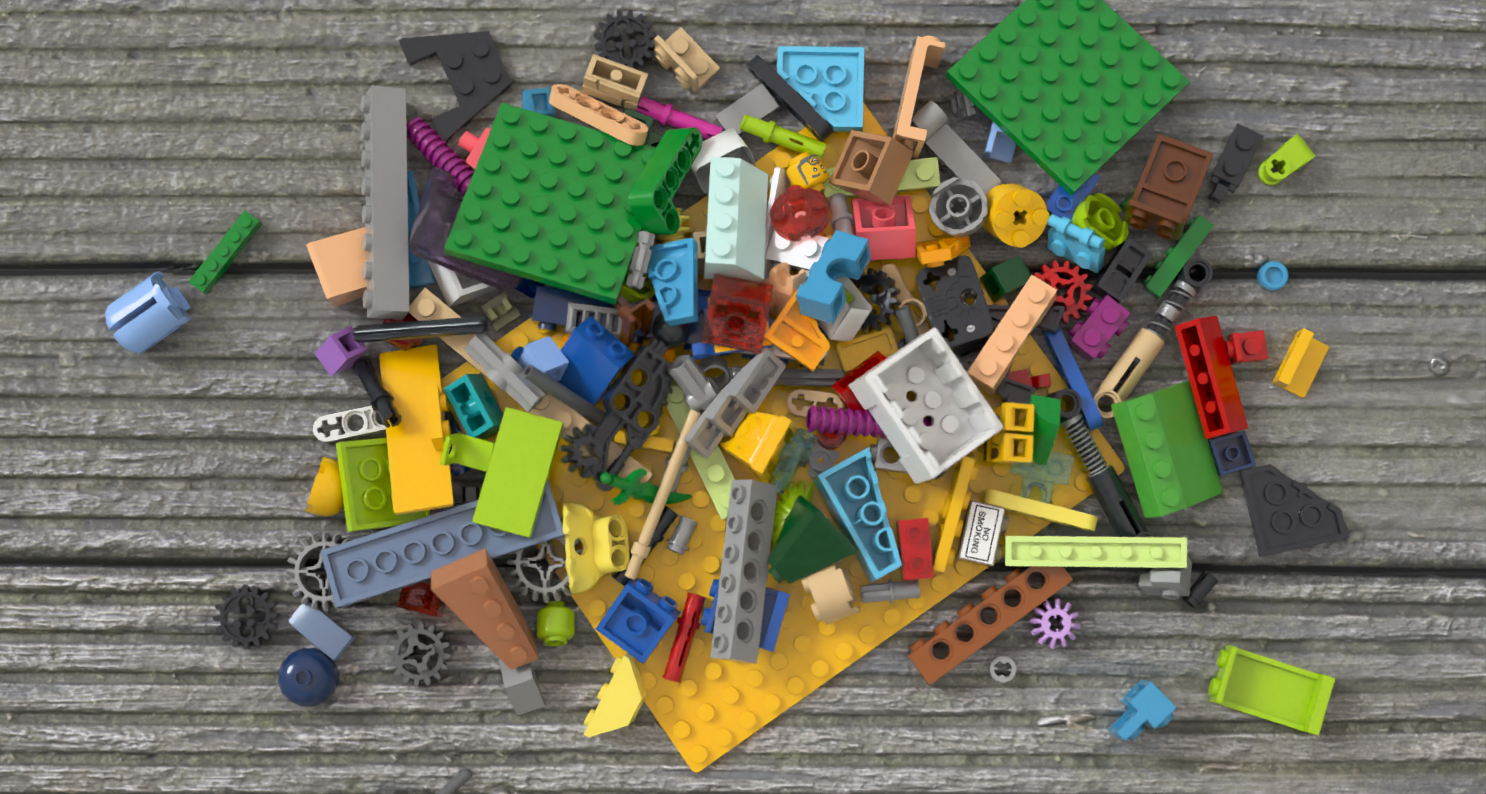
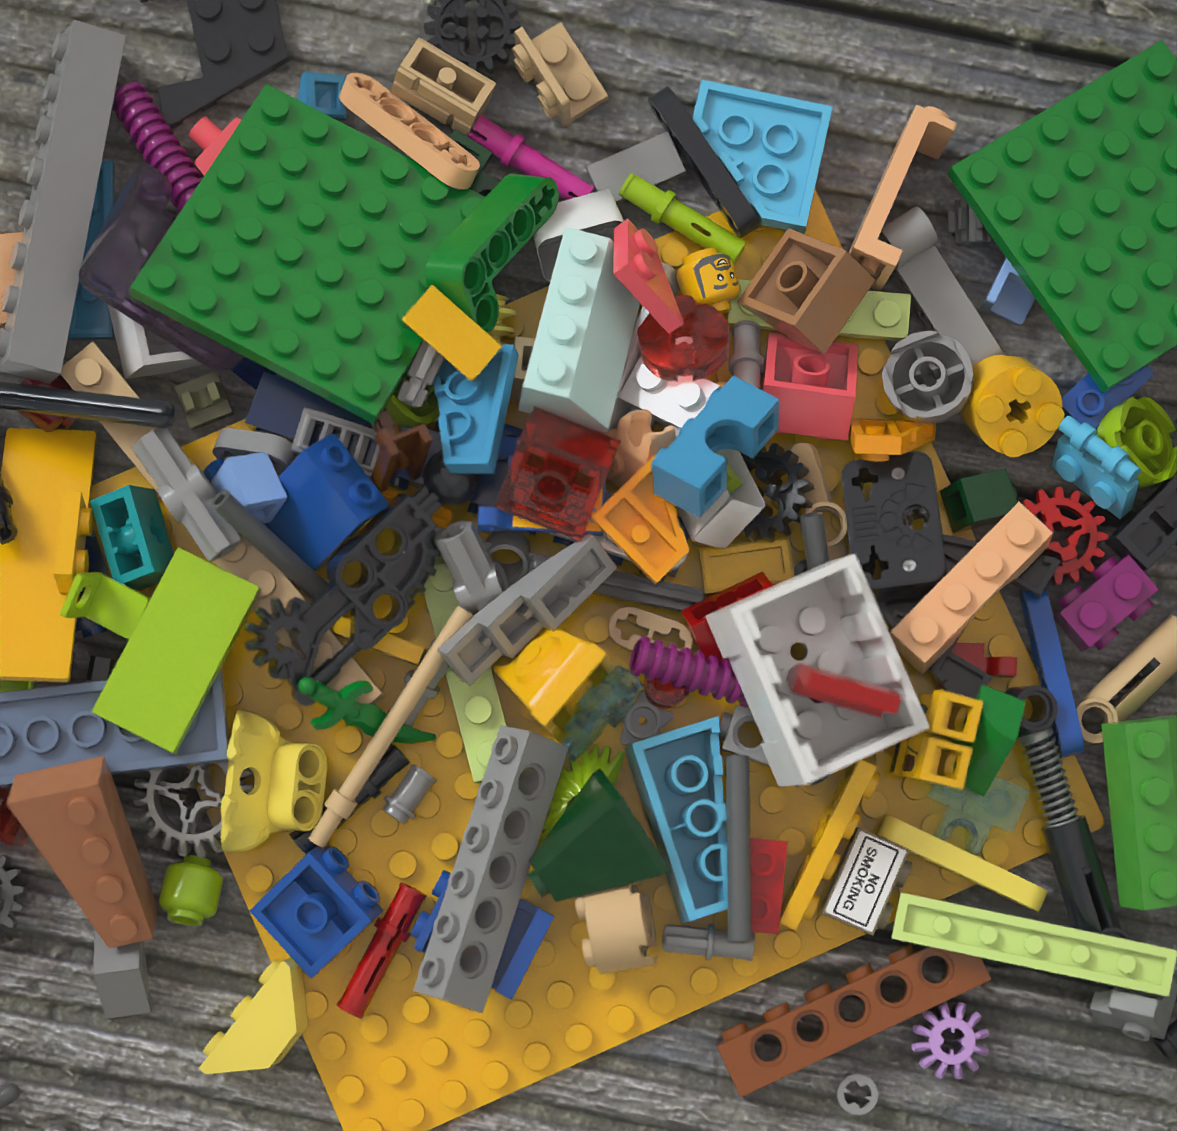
camera: 10 degrees right, 0 degrees up
none -> light grey beam [212,428,296,475]
none -> yellow slope [401,285,502,381]
none -> coral wing [613,219,684,334]
none -> dark grey piece [726,755,752,944]
none -> red slope [786,664,902,718]

